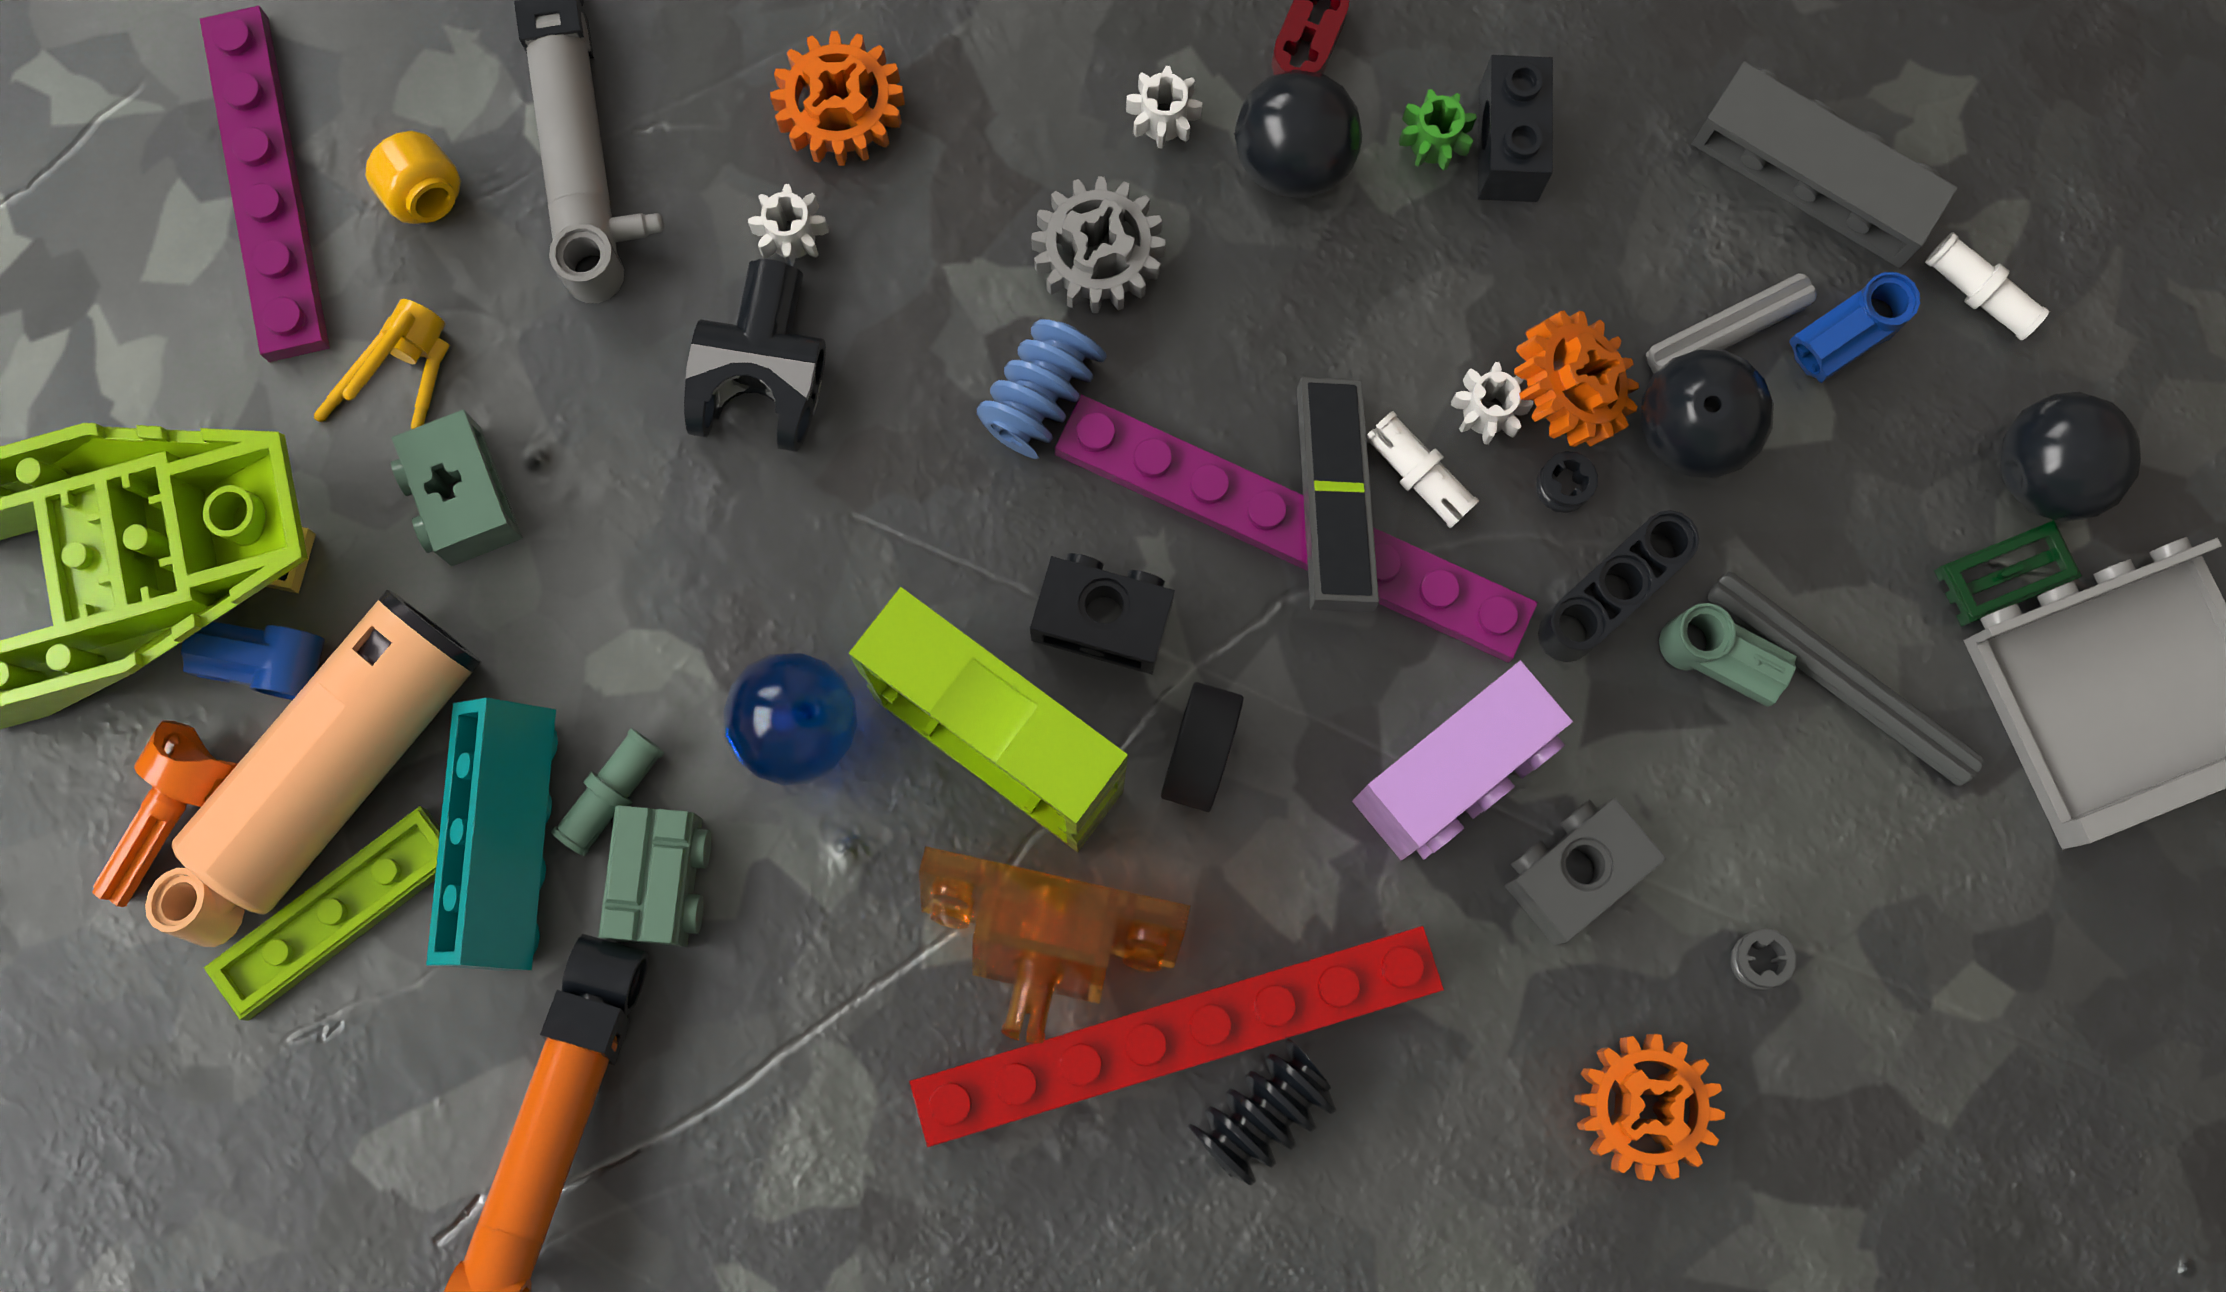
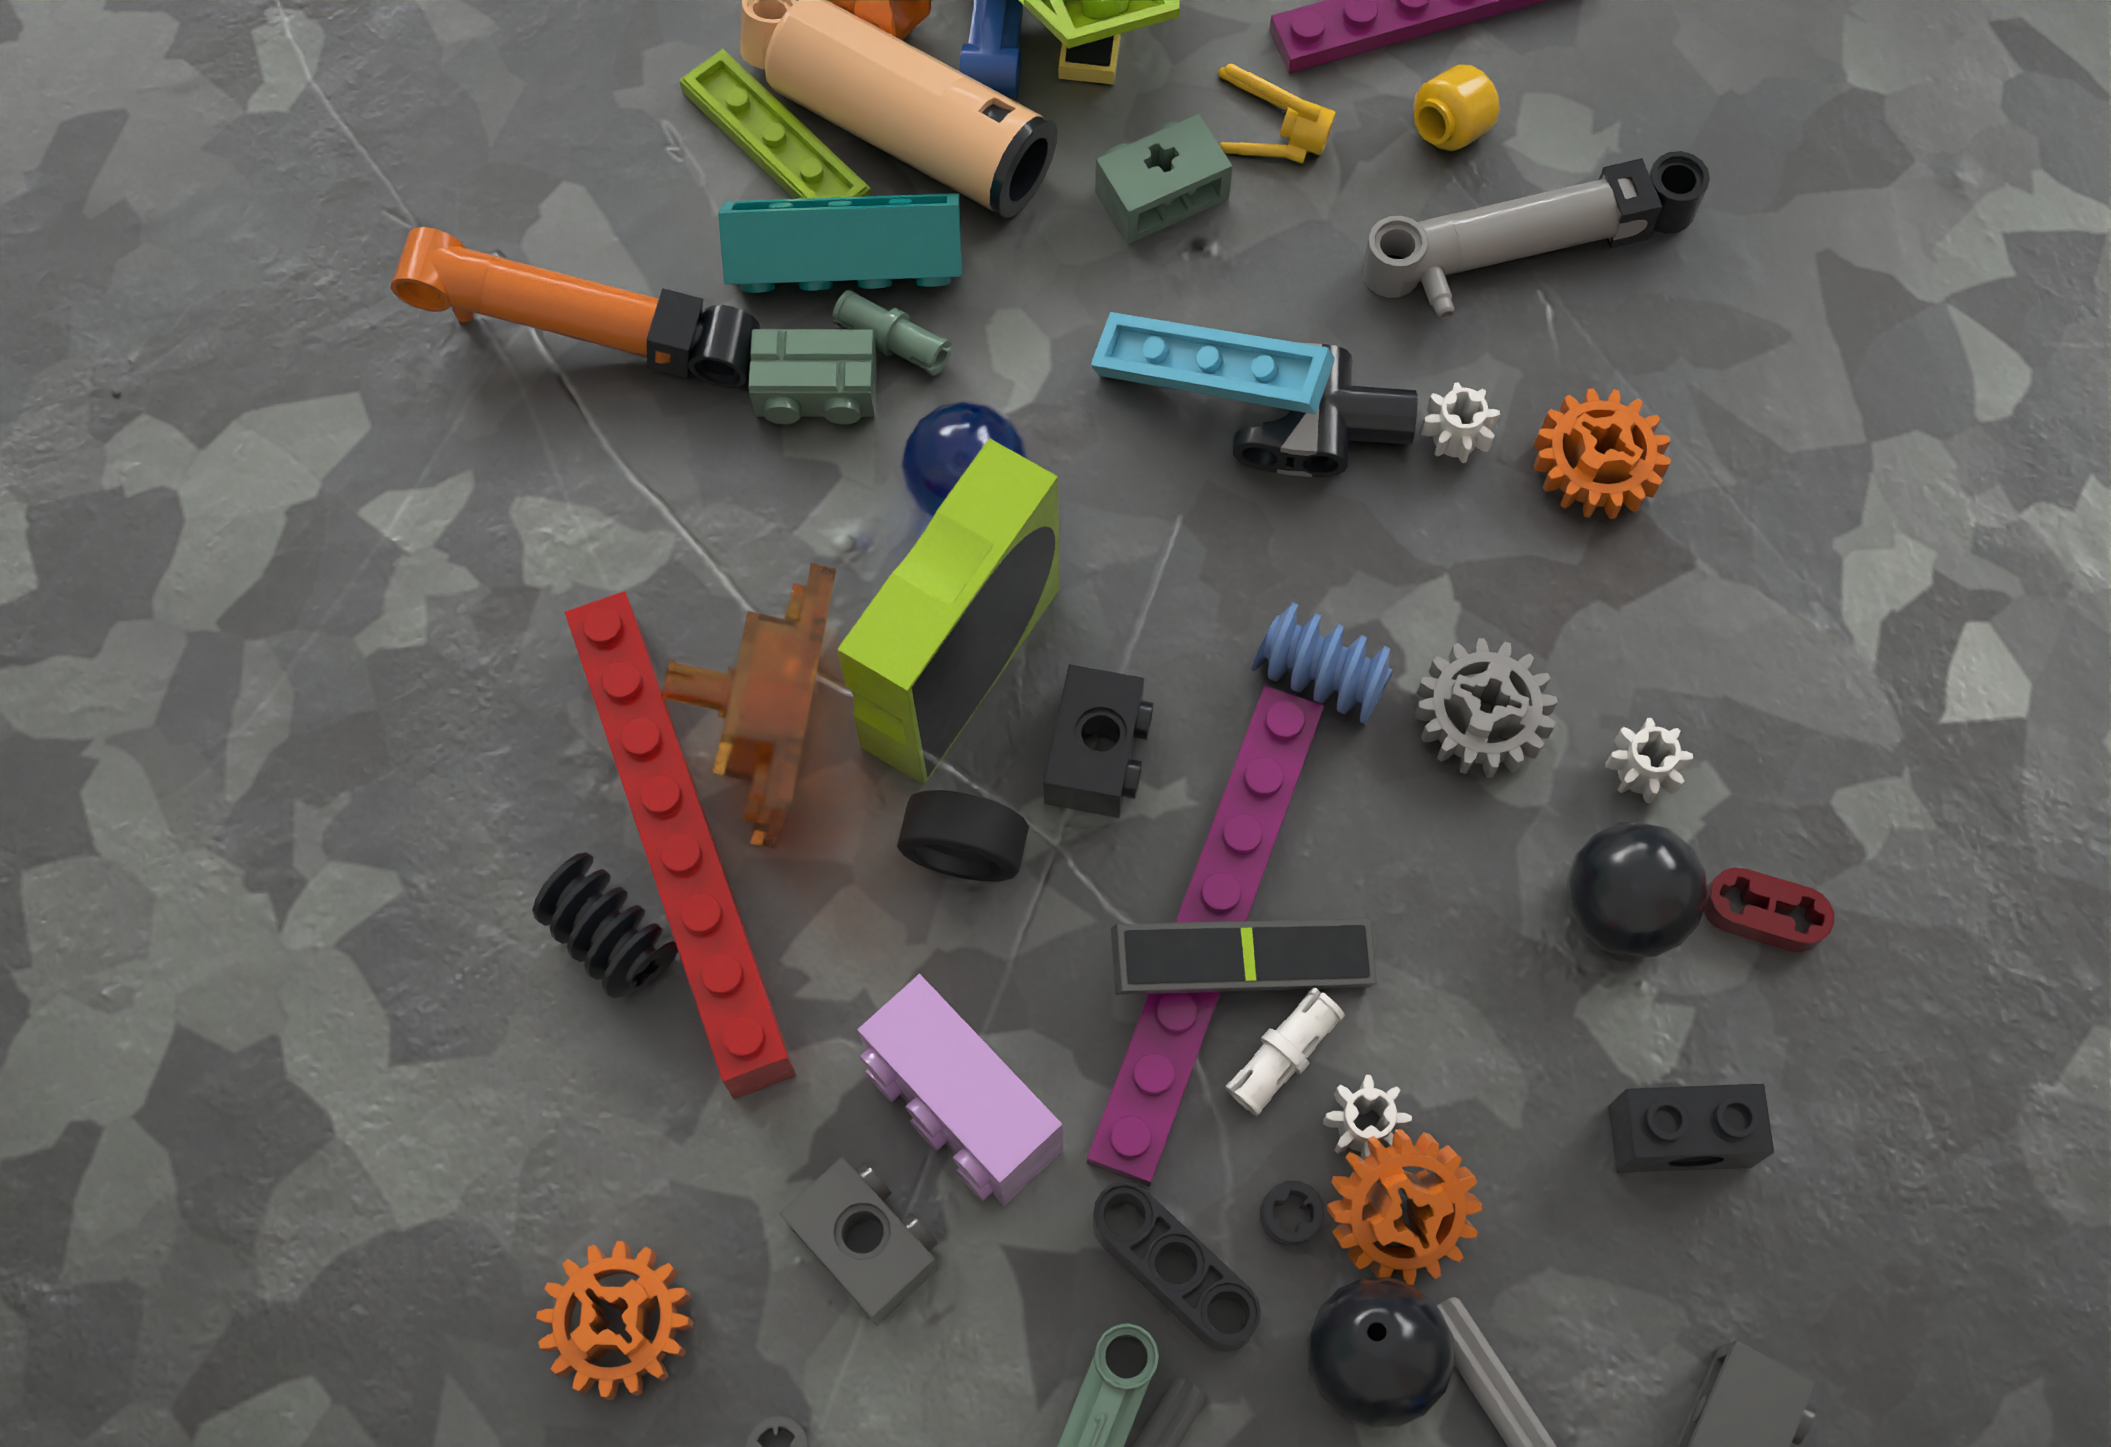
camera: 90 degrees right, 10 degrees down
bright green gear [1399,89,1477,171] -> none
none -> medium azure plate [1091,312,1335,414]

